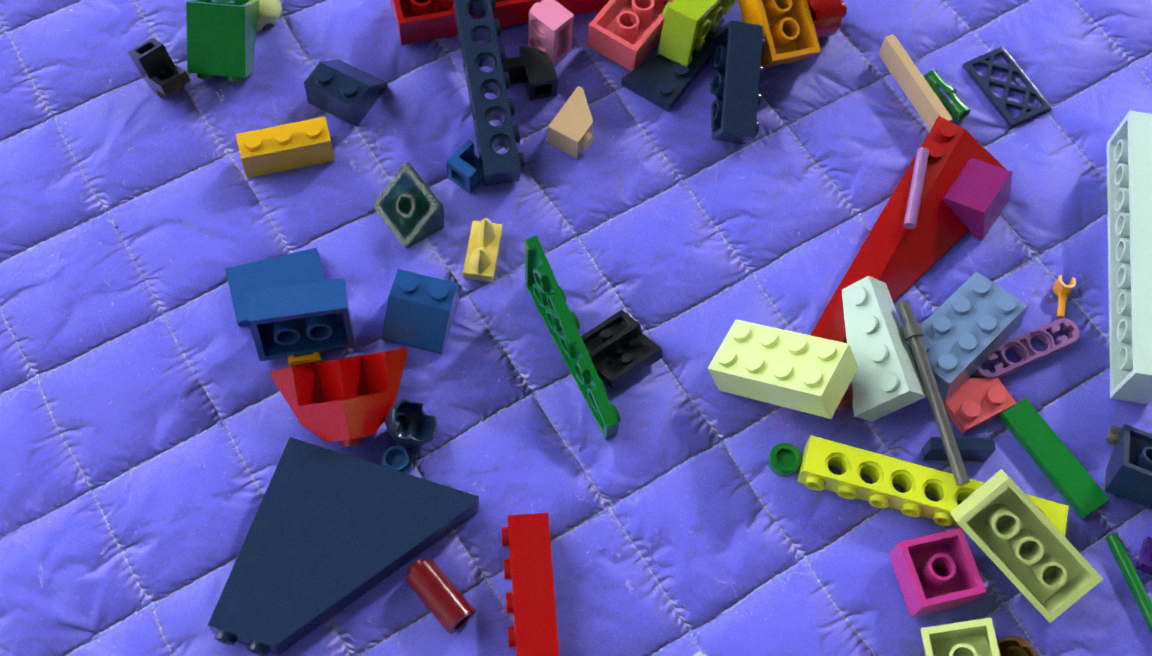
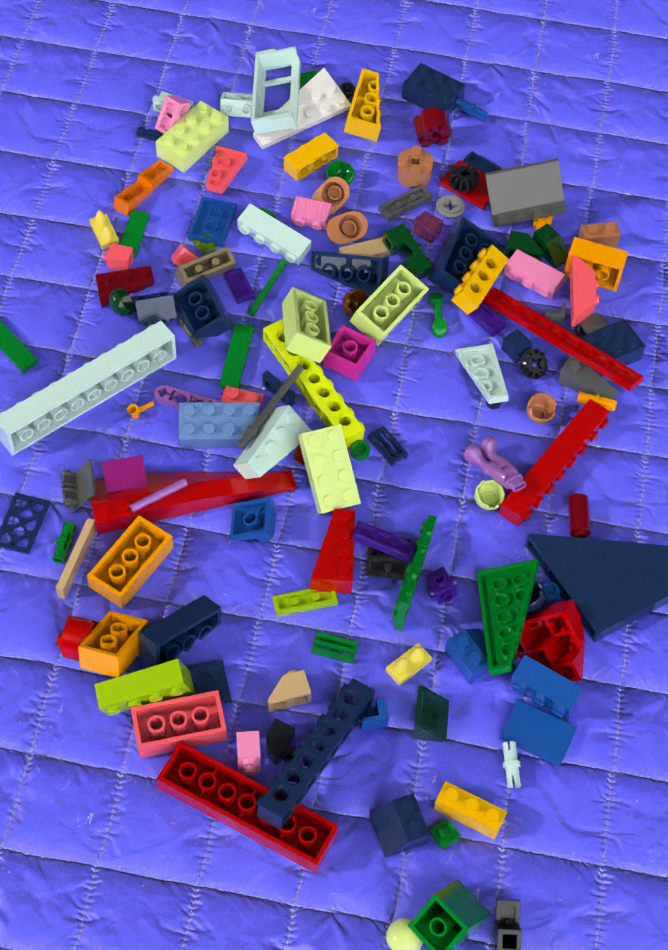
camera: 135 degrees left, 5 degrees down
none -> dark grey hinge [61,459,95,513]
none -> light orange brick [87,516,174,609]
none -> blue slope [230,497,276,542]
none -> lime tile [272,588,338,617]
none -> red wedge [310,508,355,594]
none -> green tile [311,631,358,664]
none -> dark purple tile [352,521,416,563]
none -> dark blue tile [368,426,408,466]
none -> dark purple brick [425,566,458,605]
none -> green tile [429,818,461,851]
none -> medium lavender piece [464,436,526,492]
none -> yellowish green hair [474,480,505,510]
none -> green wing [477,559,539,676]
none -> light aqua pin [502,741,521,789]

